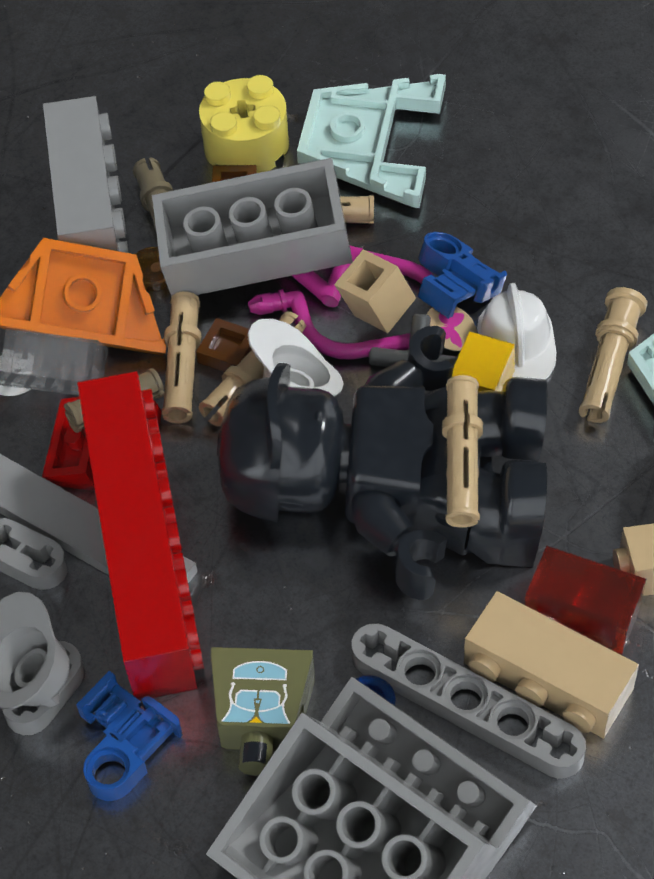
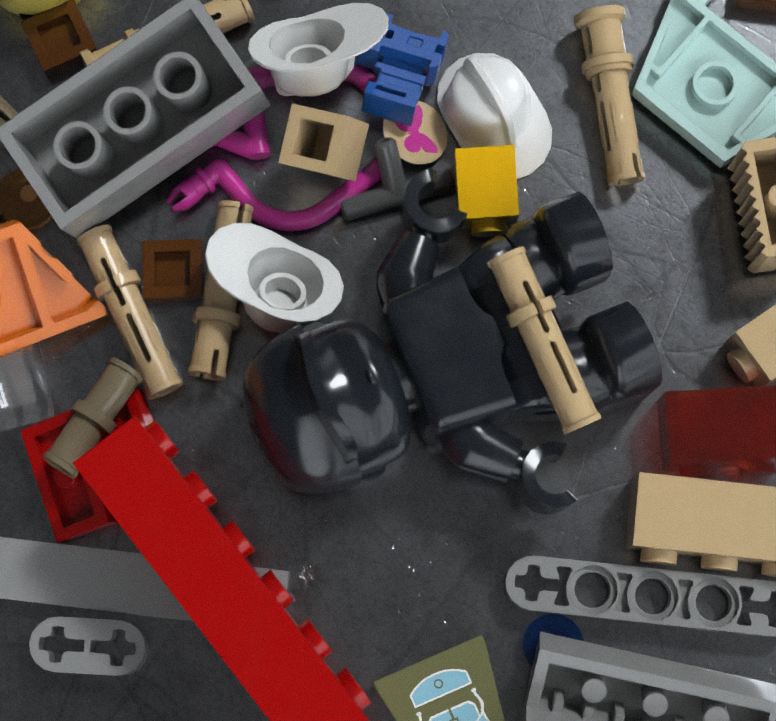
camera: 30 degrees left, 25 degrees up
none -> white piece [248,3,389,97]

